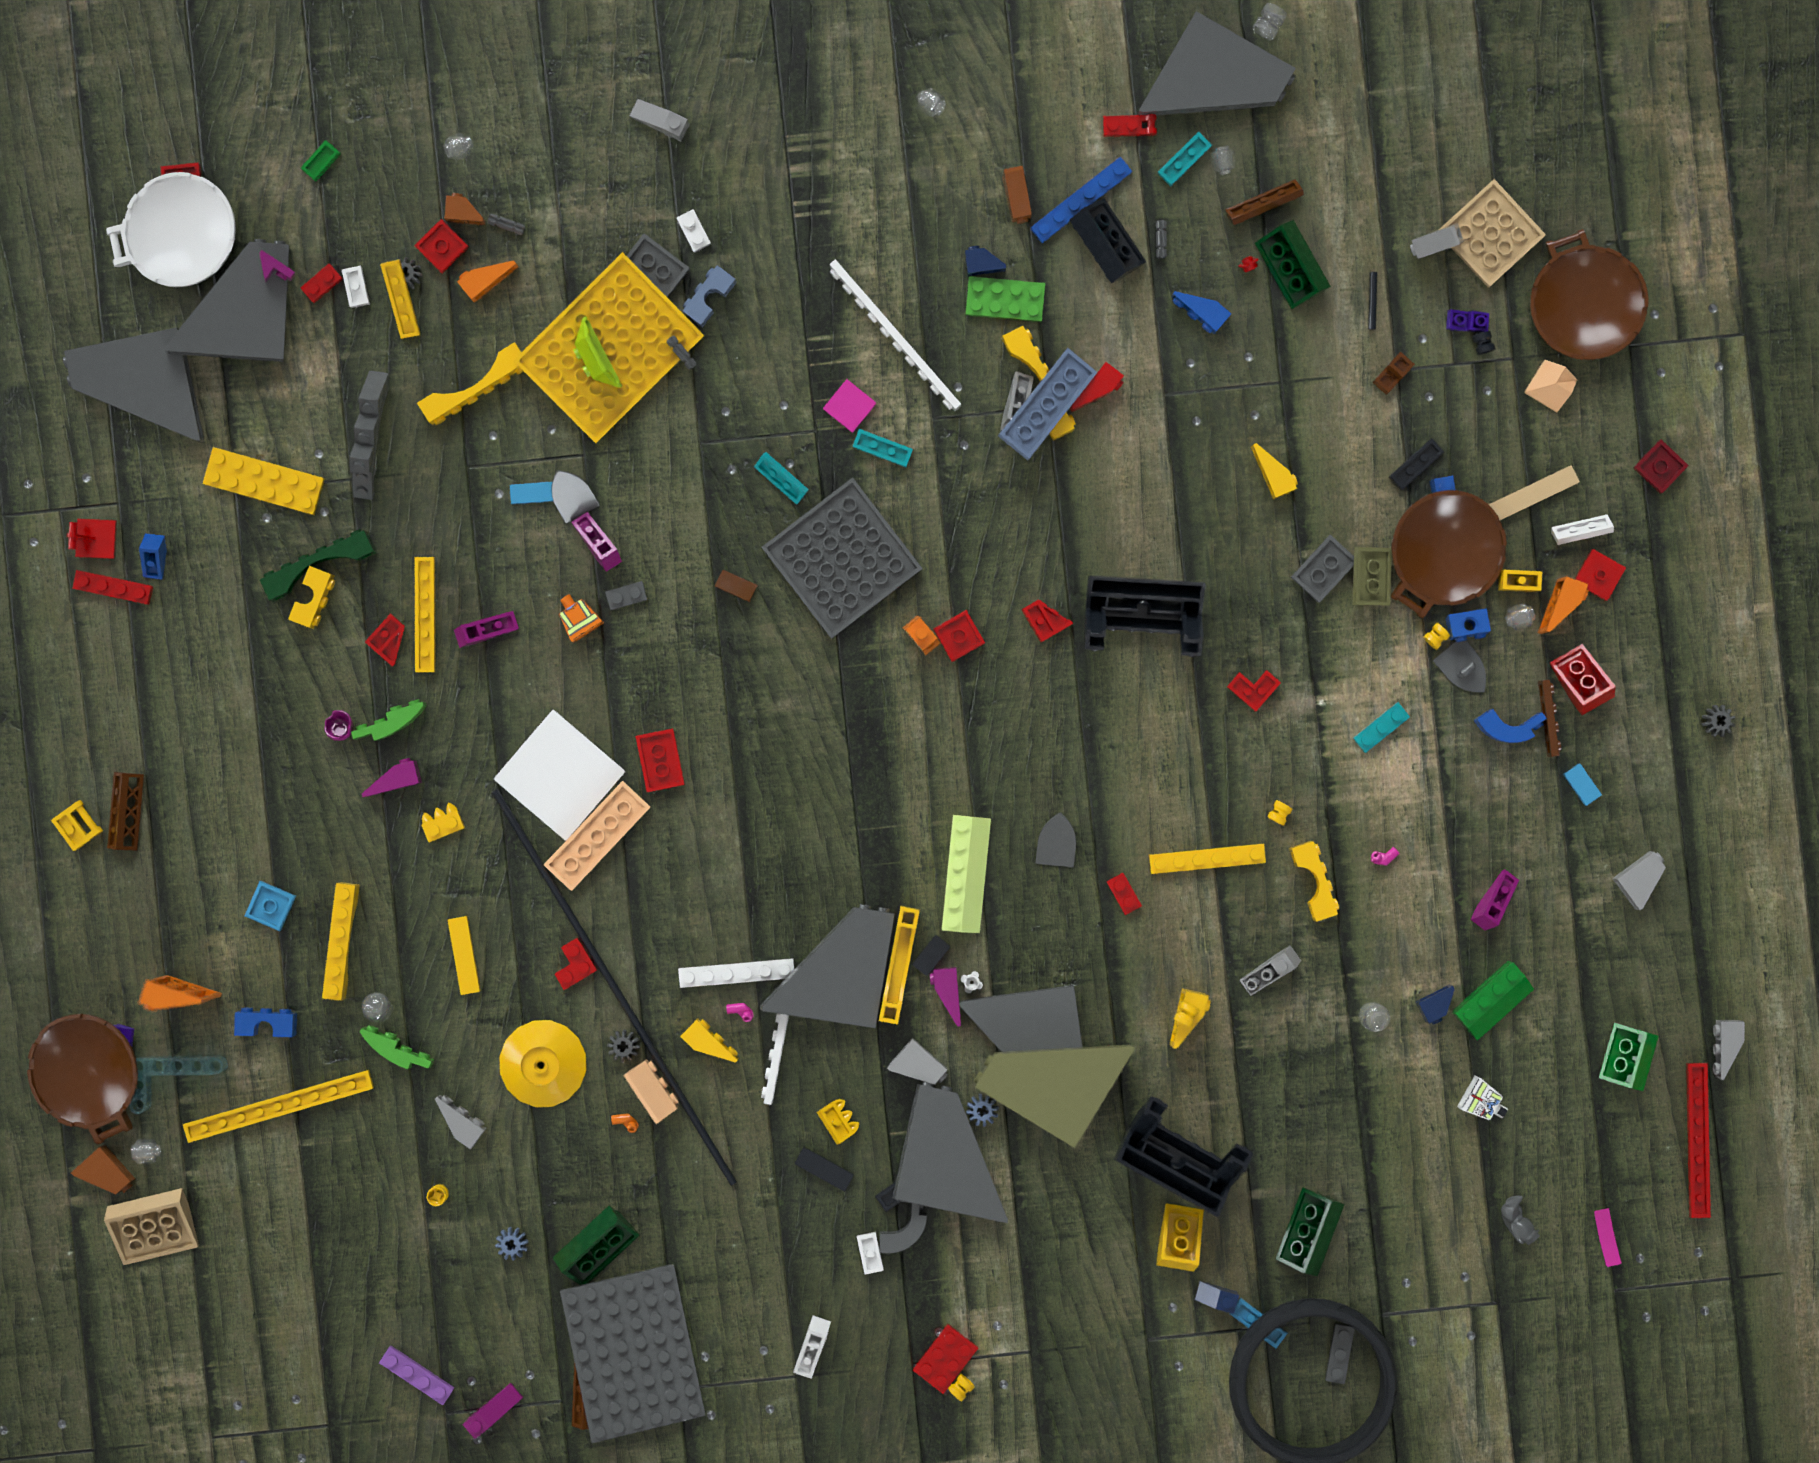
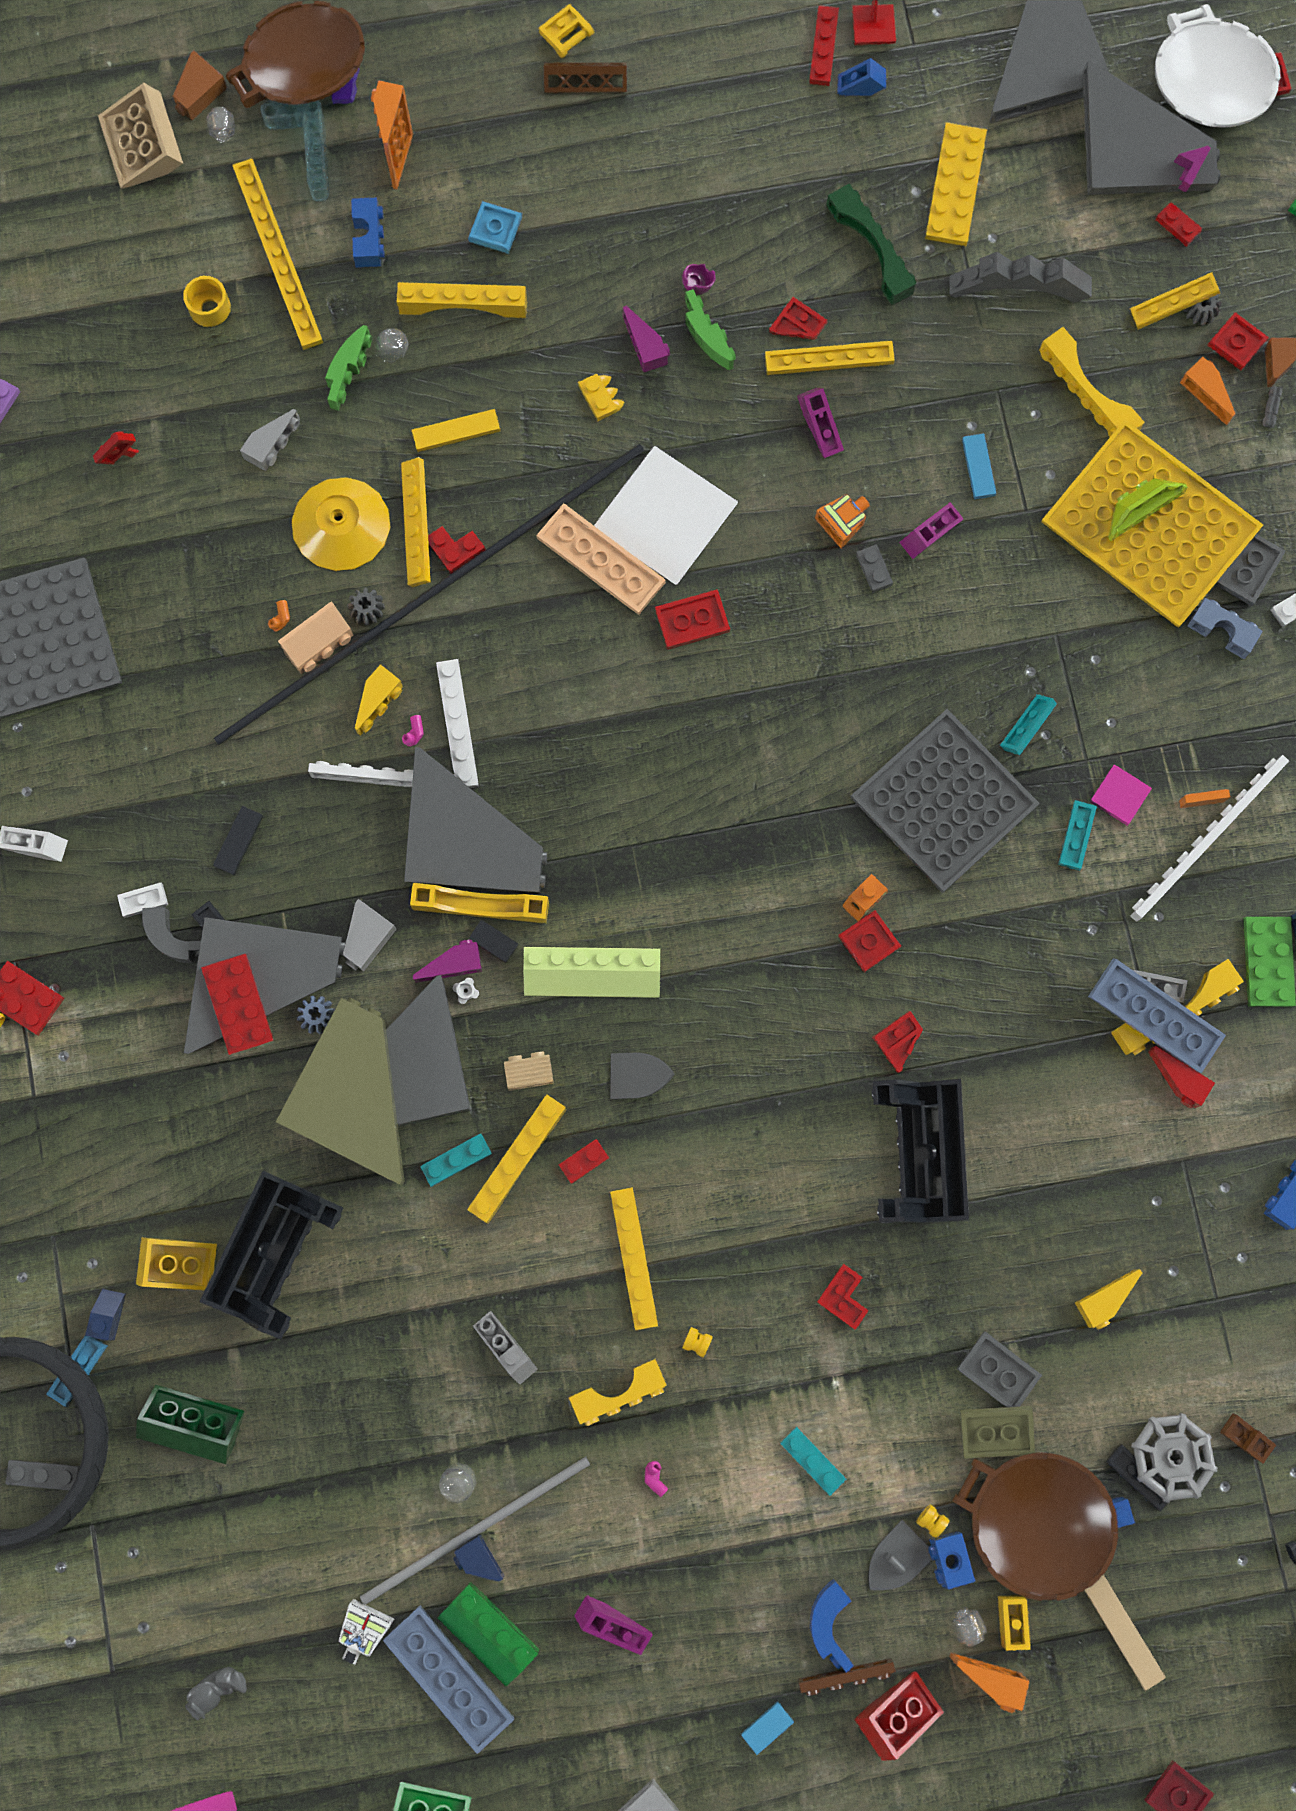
camera: 85 degrees right, 10 degrees down
yellow arch [288,566,335,629] -> none
white plate [342,266,370,308] -> none
yellow wheel [427,1184,449,1206] -> none
sand blue gear [495,1227,529,1260] -> none
shield [551,470,600,523] -> none
dark green slope [553,1205,640,1285] -> none
dark grey axle [666,336,696,370] -> none
reddish brown slope [715,570,758,603] -> none
yellow plate [817,1099,859,1145] -> none
yellow slope [1169,988,1211,1049] -> none
yellow wheel [1174,1001,1199,1027] -> none
light nougat slope [1524,360,1577,413] -> none
white plate [1551,515,1614,545] -> none
red plate [1575,549,1626,601] -> none
none -> red plate [93,432,139,465]
none -> yellow piece [183,276,231,327]
none -> red plate [201,954,274,1055]
none -> light grey piece [360,1457,590,1605]
none -> sand blue plate [383,1606,514,1754]
none -> yellow plate [401,457,430,587]
none -> teal plate [420,1133,492,1187]
none -> yellow arch [467,1094,567,1224]
none -> tan brick [504,1052,554,1091]
none -> light grey plate [1131,1413,1218,1503]
none -> orange tile [1179,789,1230,808]

